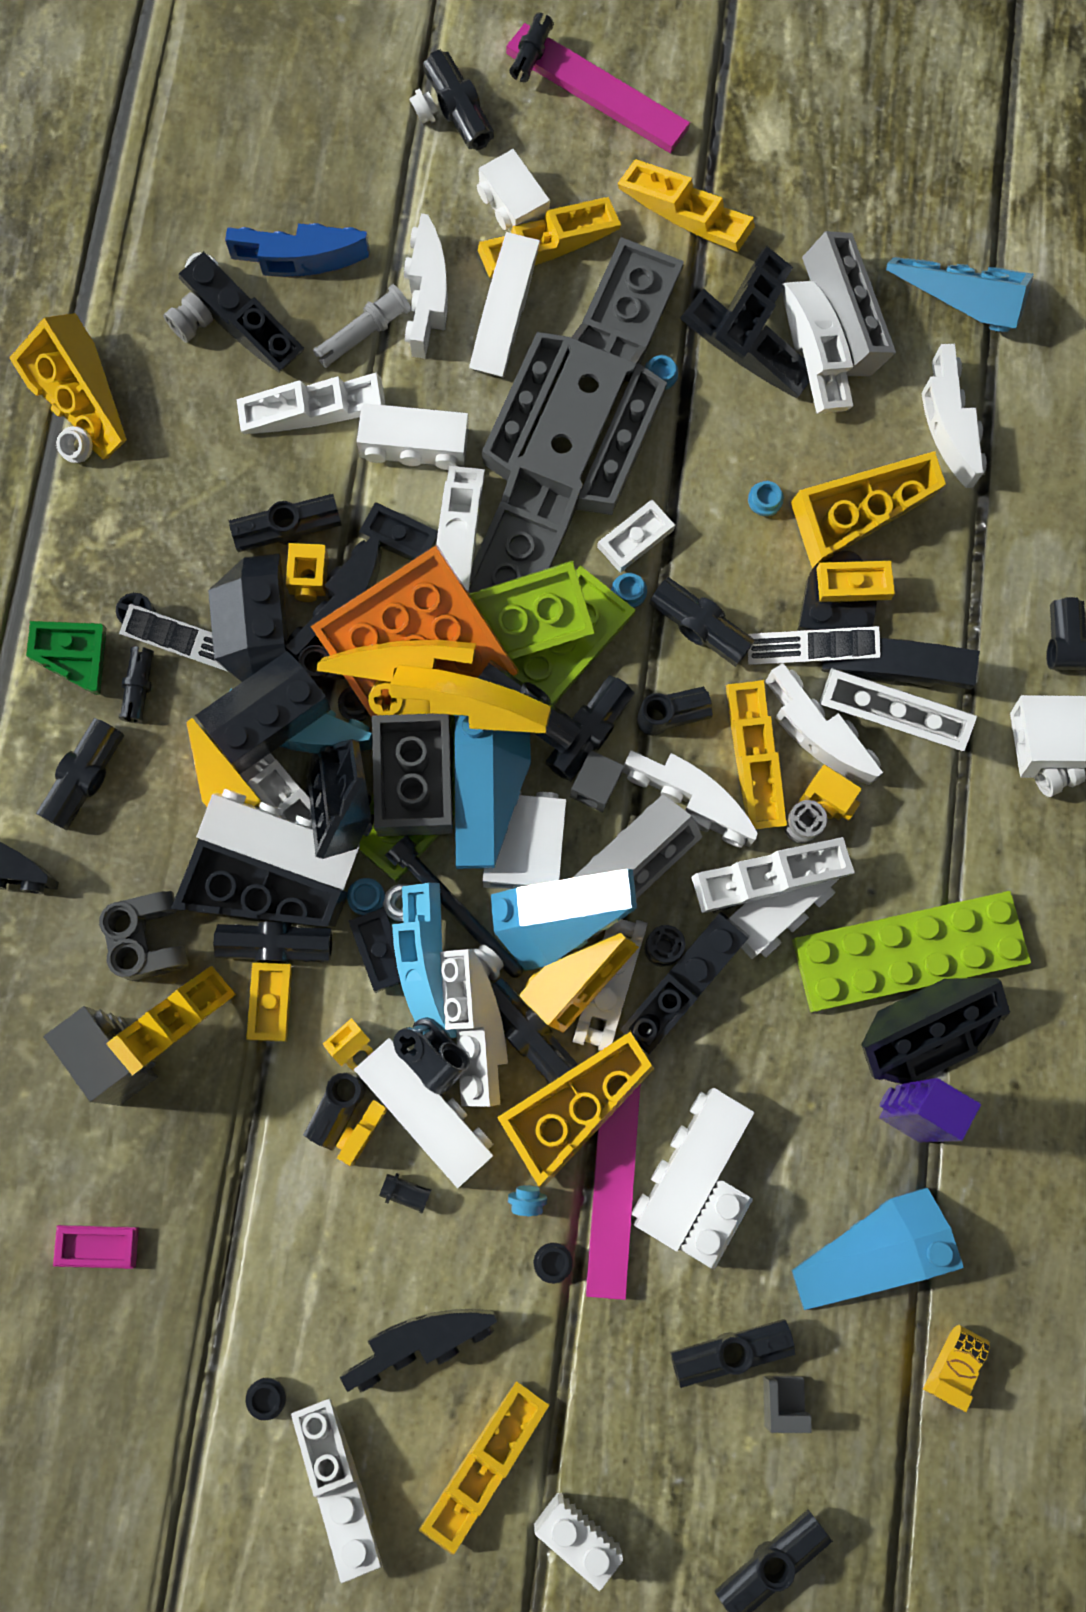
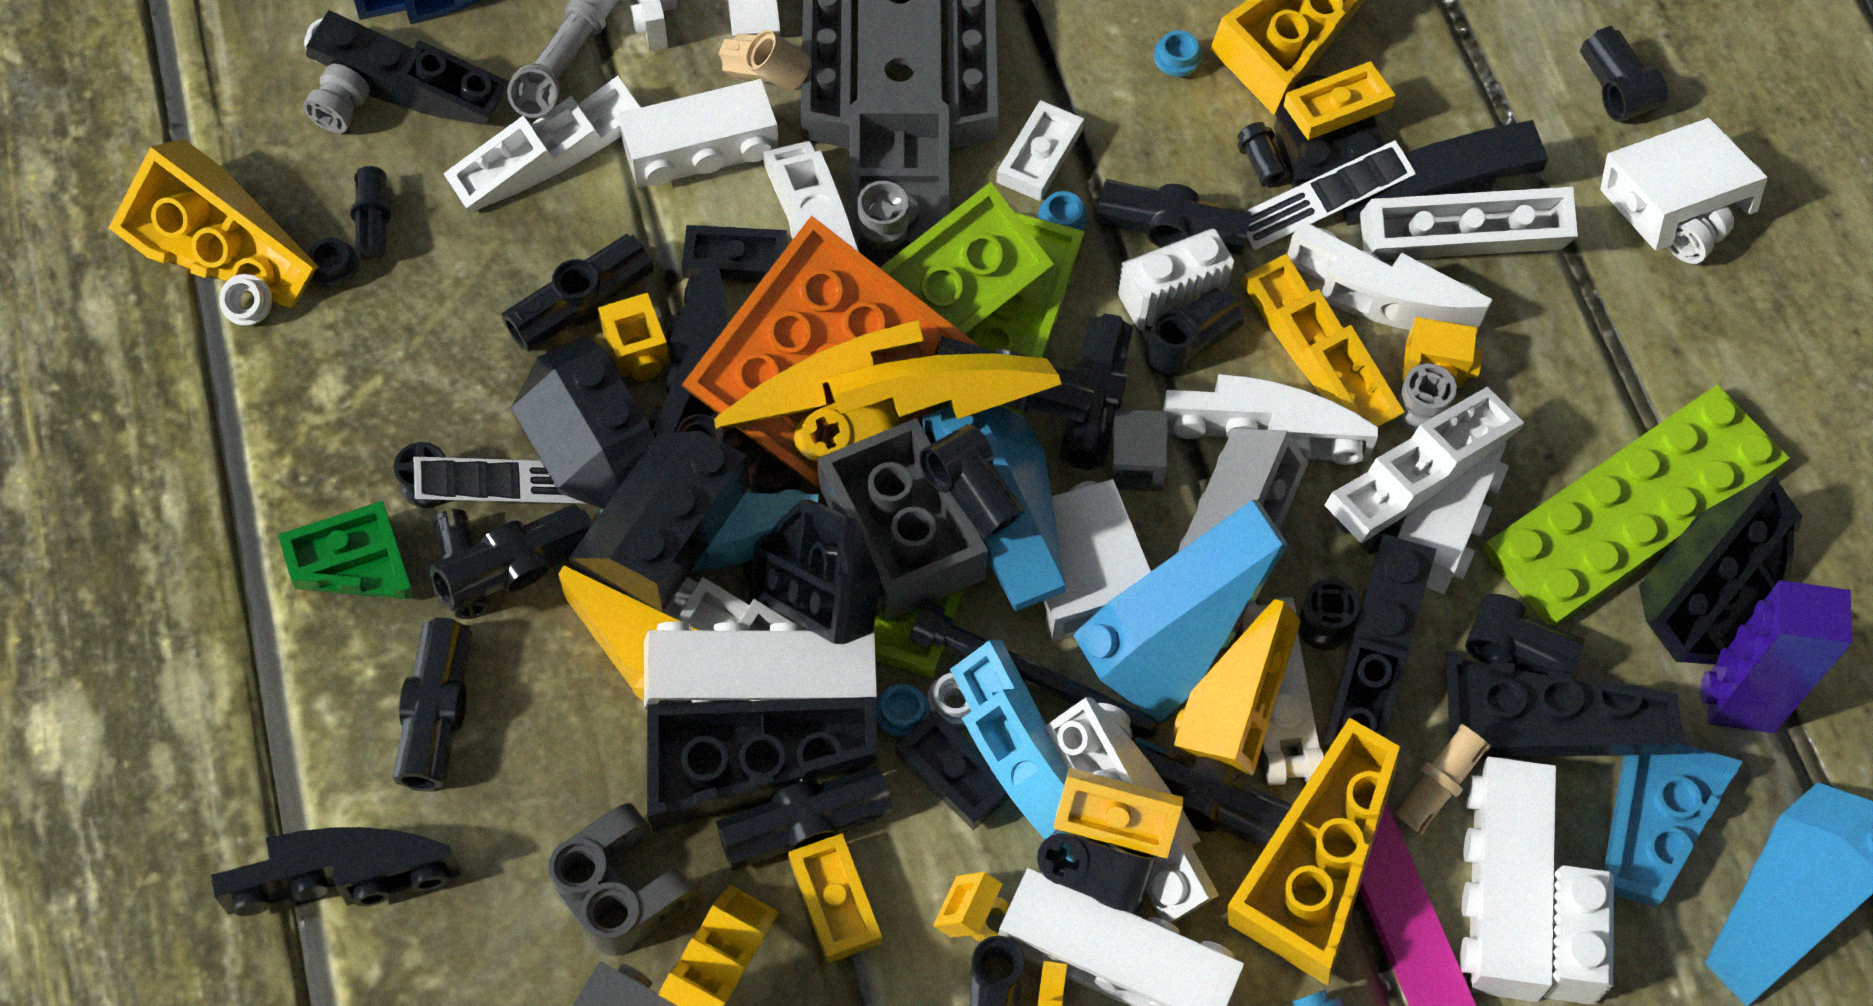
camera: 20 degrees left, 15 degrees down
none -> black plate [308,238,359,287]
none -> black axle [350,166,391,260]
none -> black piece [429,504,593,611]
none -> light grey wheel [507,64,560,118]
none -> tan piece [718,29,811,92]
none -> light grey wheel [858,181,908,251]
none -> black piece [919,424,1025,539]
none -> yellow plate [1053,767,1183,859]
none -> white brick [1118,228,1234,331]
none -> black pin [1237,122,1290,188]
none -> tan pin [1393,724,1491,836]
none -> black wing [1445,651,1683,758]
none -> black piece [1465,594,1585,675]
none -> dark azure wing [1604,745,1743,908]

